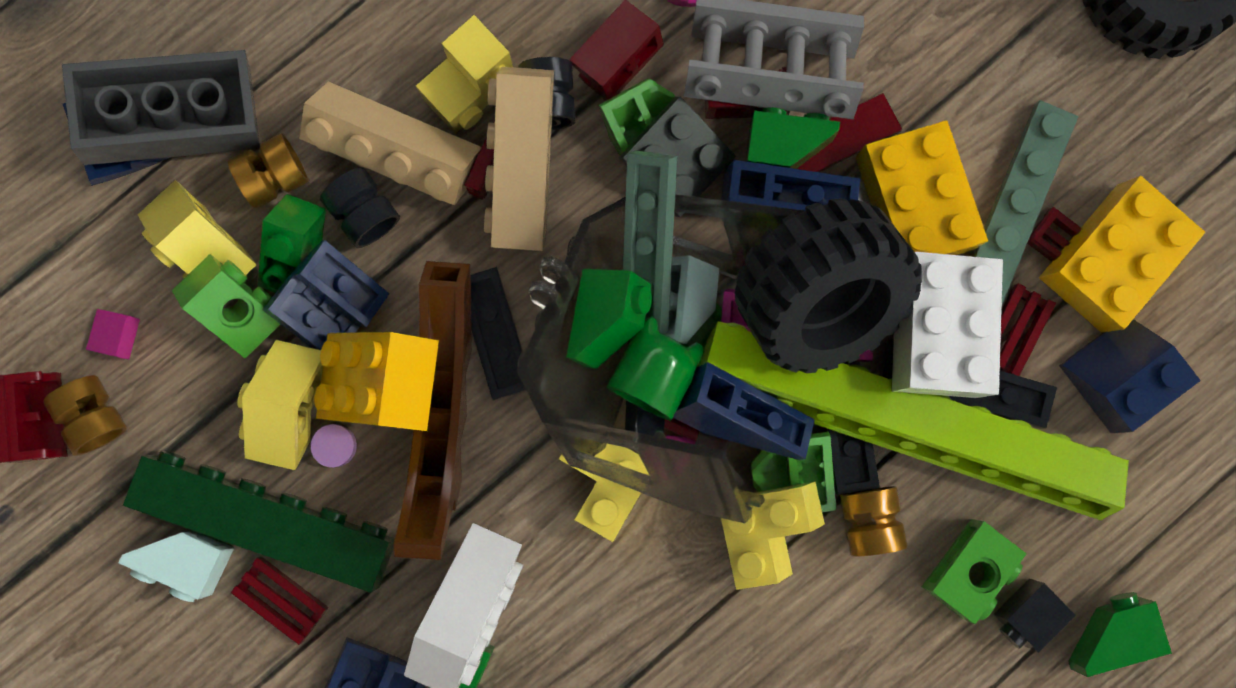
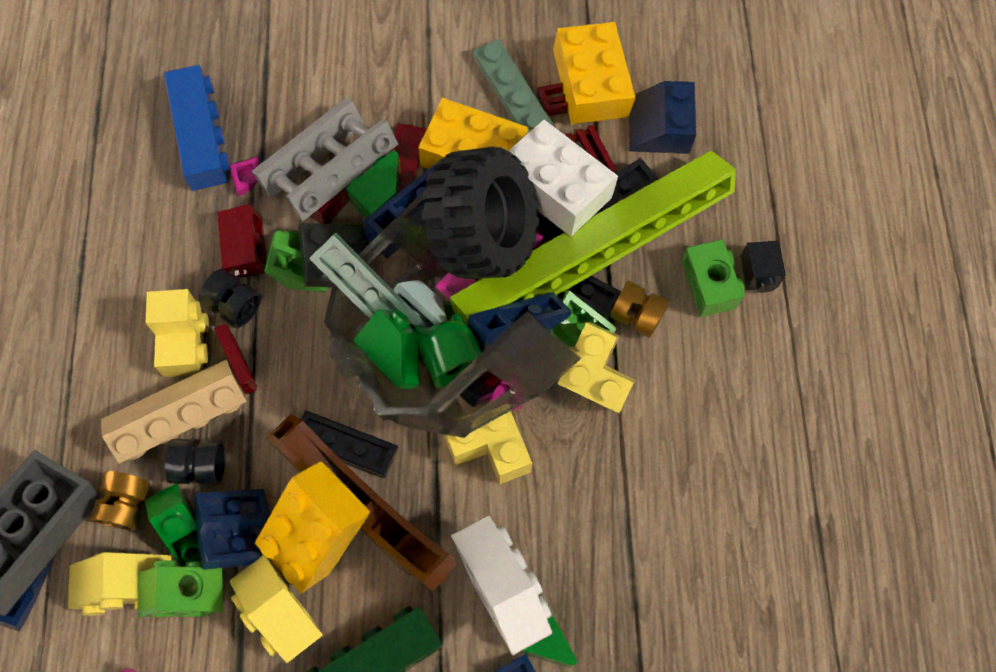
camera: 50 degrees left, 15 degrees down
lavender tile [311,424,357,467] -> none
tan brick [484,67,554,251] -> none
green slope [1068,592,1172,677] -> none

